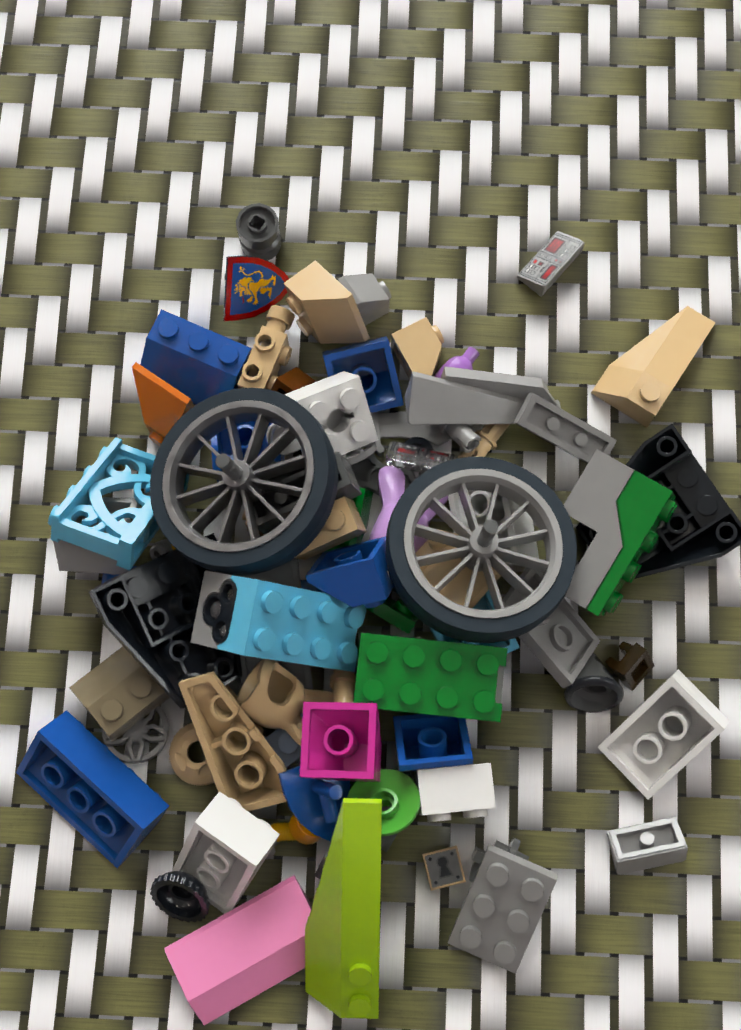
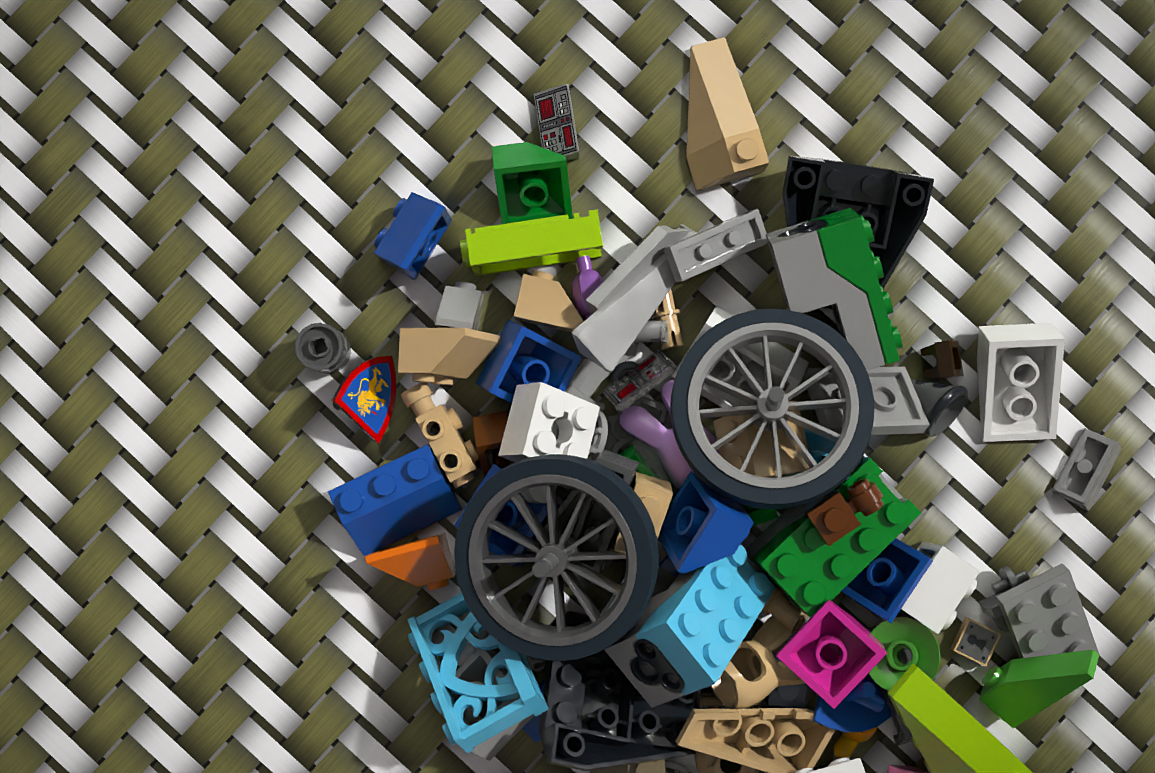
camera: 50 degrees left, 10 degrees up
none -> blue slope [374,192,452,280]
none -> lime door [460,209,603,276]
none -> green slope [492,142,573,224]
none -> reddish brown plate [804,477,884,546]
none -> bright green slope [979,649,1099,728]

